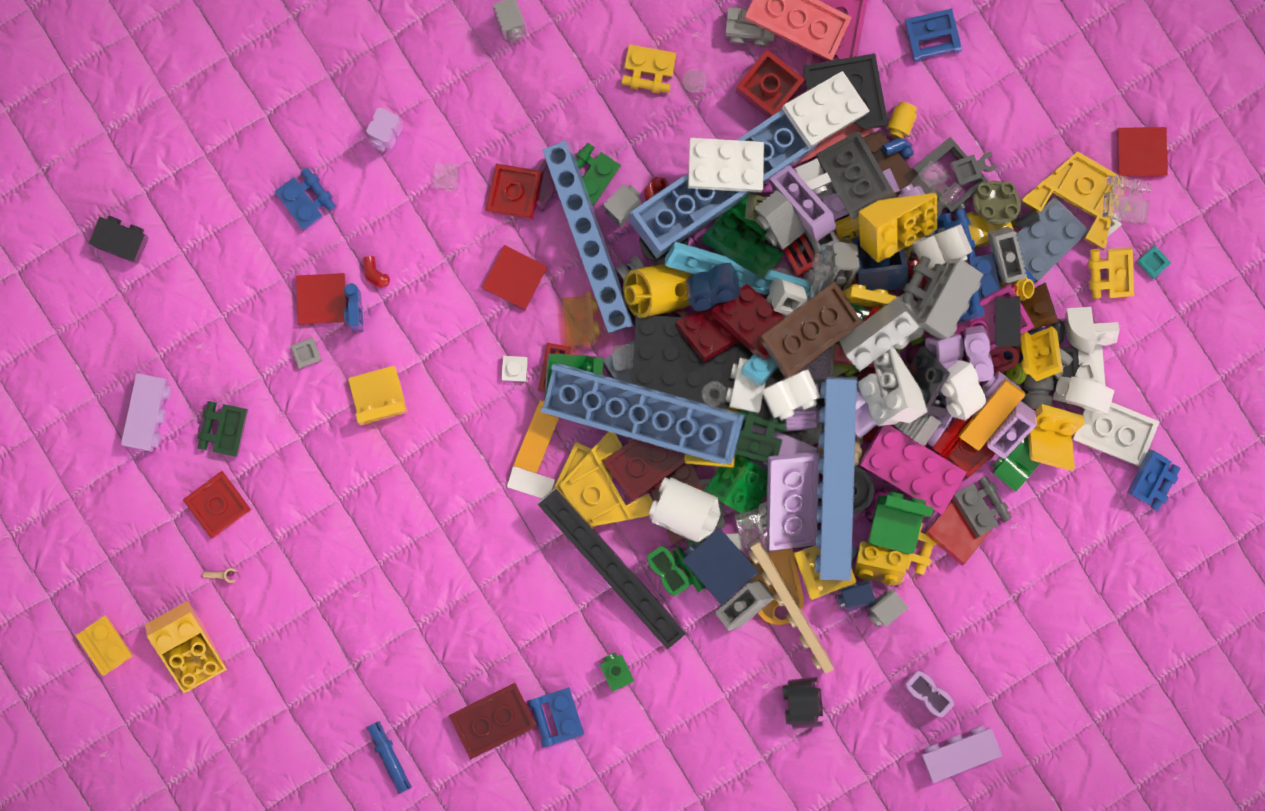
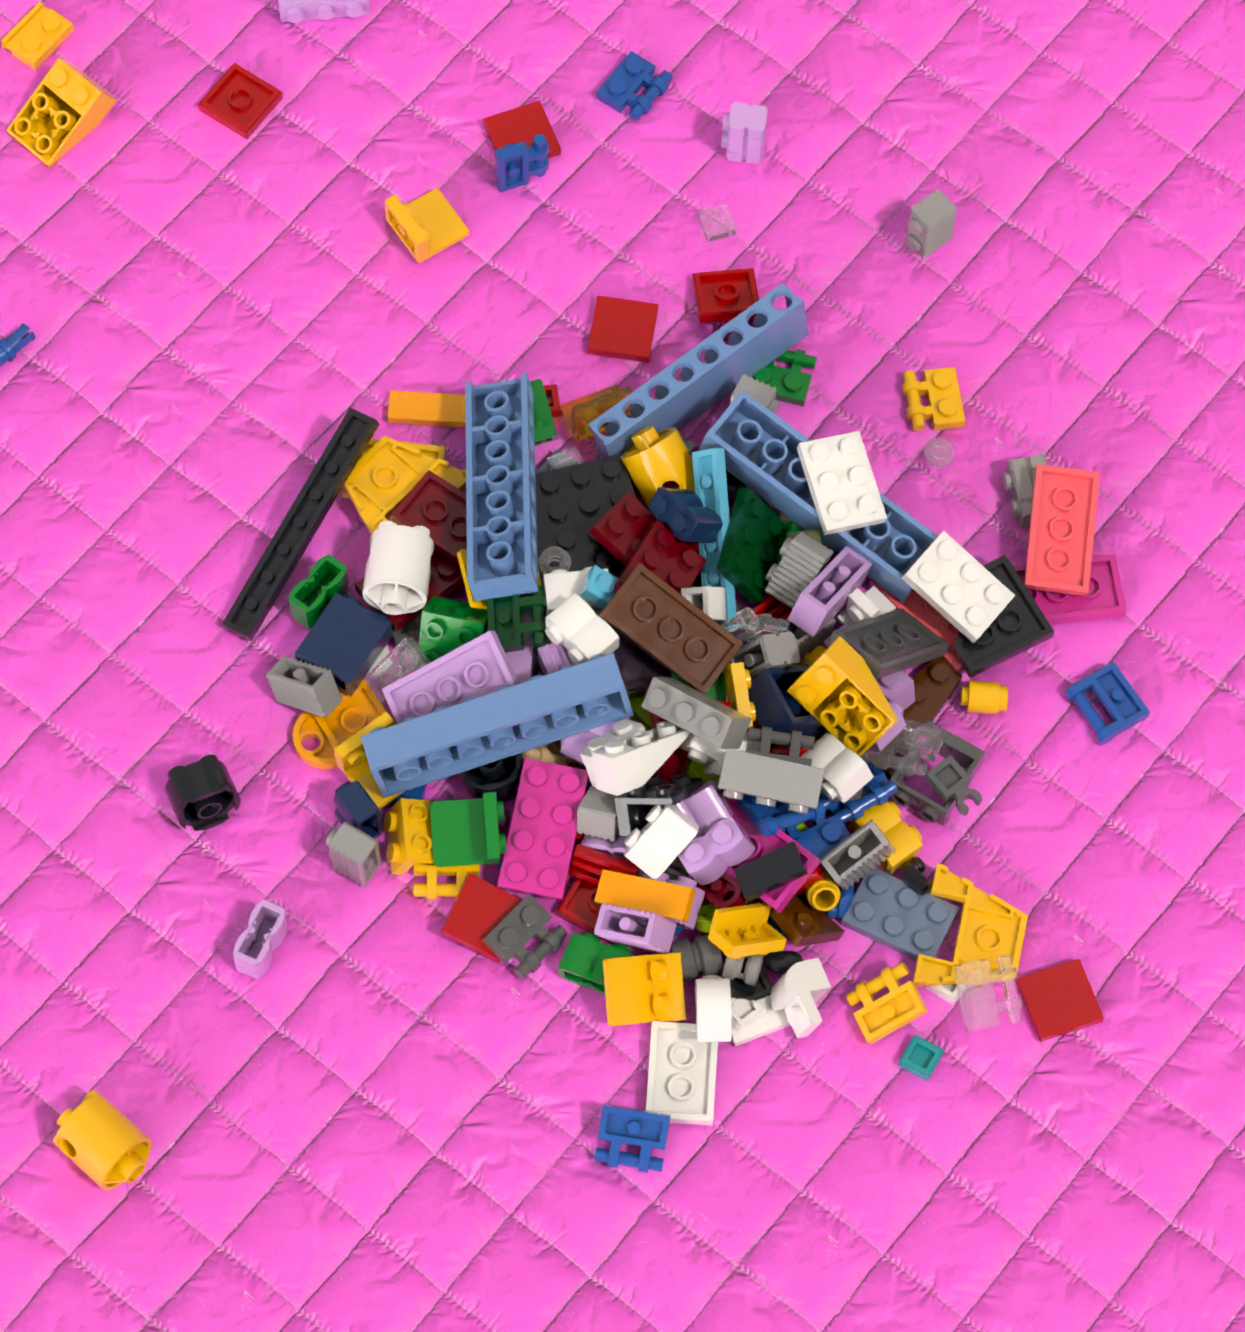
camera: 70 degrees right, 20 degrees down
dark green plate [197,401,248,457] -> none
tan hand [203,568,237,583] -> none
light grey tile [290,337,322,369] -> none
red arm [363,256,390,288] -> none
dark red plate [449,682,537,760] -> none
white plate [502,356,528,382] -> none
white sticker [507,466,555,498] -> none
blue plate [527,687,584,748] -> none
green brick [600,652,634,692] -> none
red brick [735,50,805,119] -> none
tan plate [749,539,834,674] -> none
blue arm [882,138,914,159] -> none
lavender brick [920,725,1002,783] -> none
olive dish [973,180,1021,225] -> none

